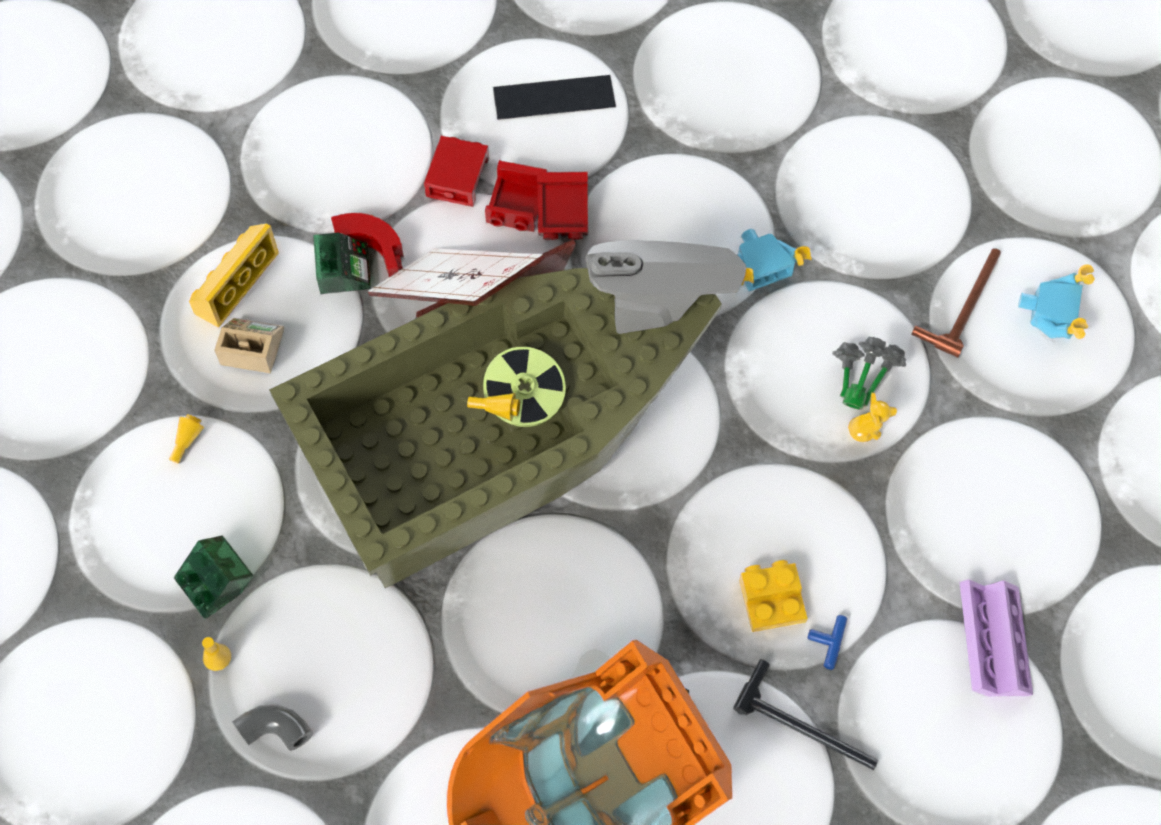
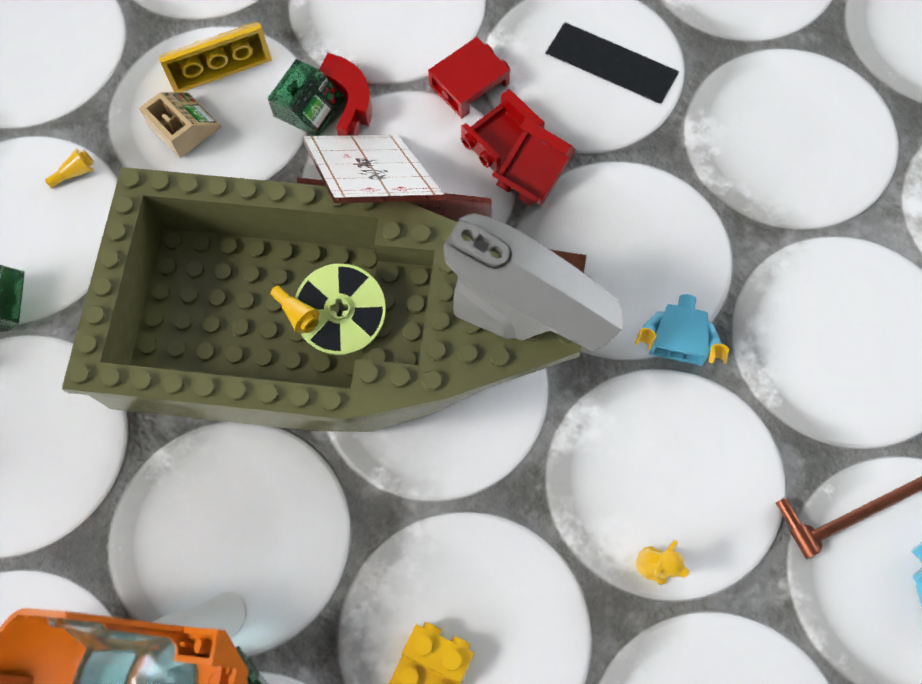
camera: 40 degrees right, 5 degrees up
plant [832,336,907,410] -> none

